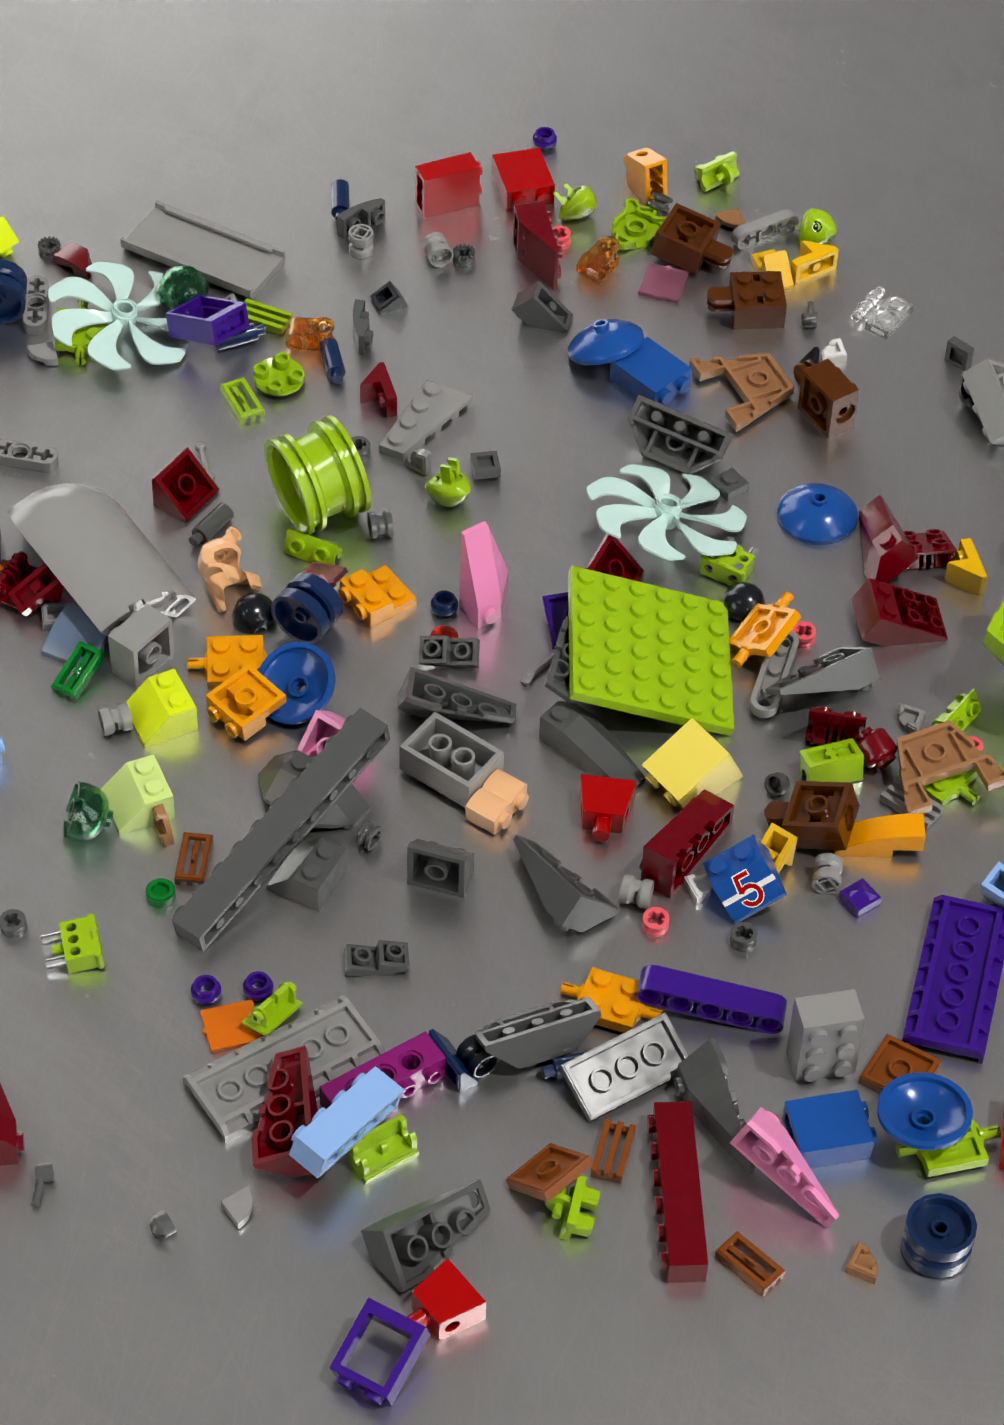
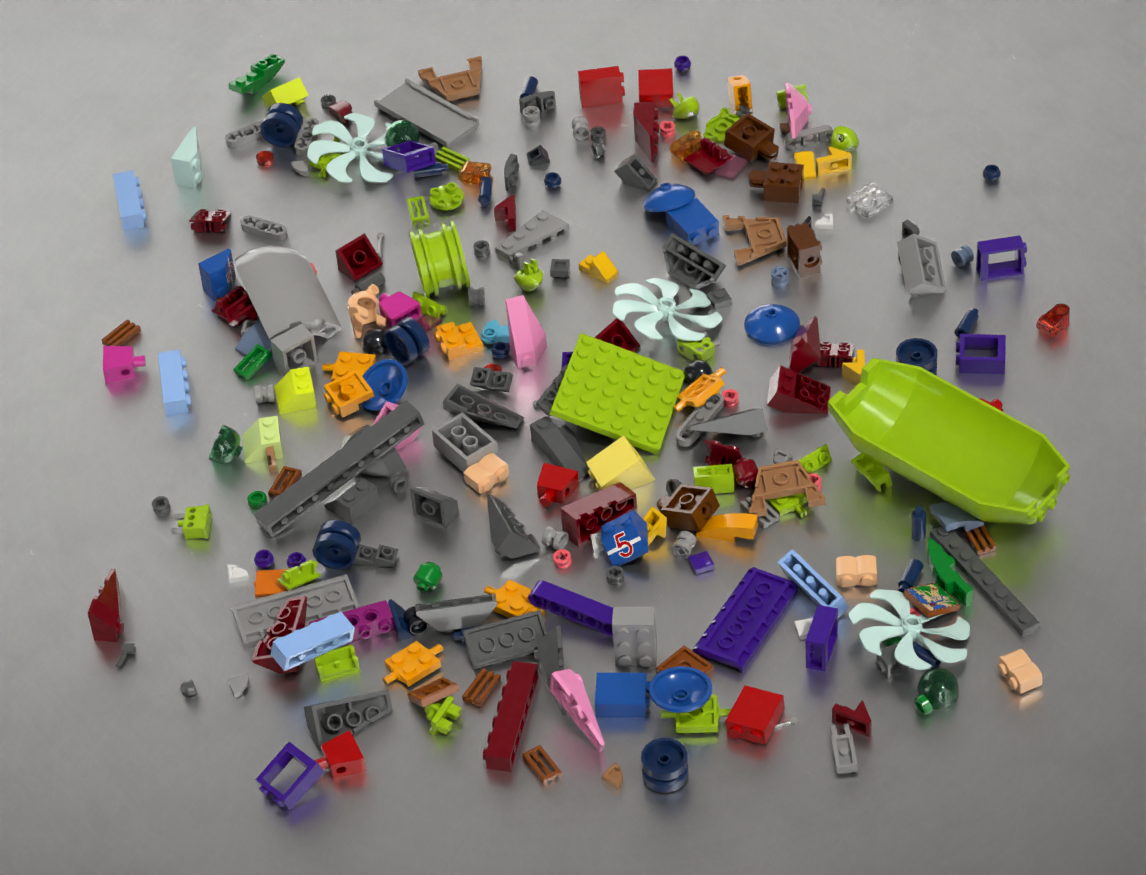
camera: 20 degrees right, 5 degrees down
none -> white tile [227,564,249,583]
none -> dark blue wheel [312,520,361,570]
none -> dark pink torso [379,292,422,328]
none -> light orange plate [382,641,443,687]
none -> green head [413,562,442,593]
none -> medium nougat wing [418,56,482,101]
none -> medium azure plate [480,320,510,344]
none -> dark blue plate [544,172,561,188]
none -> yellow slope [579,251,618,283]
none -> dark grey bush [591,141,606,158]
none -> dark red hinge [684,138,733,175]
none -> sand blue wheel [771,266,789,289]
none -> bright pink wedge [785,83,811,139]

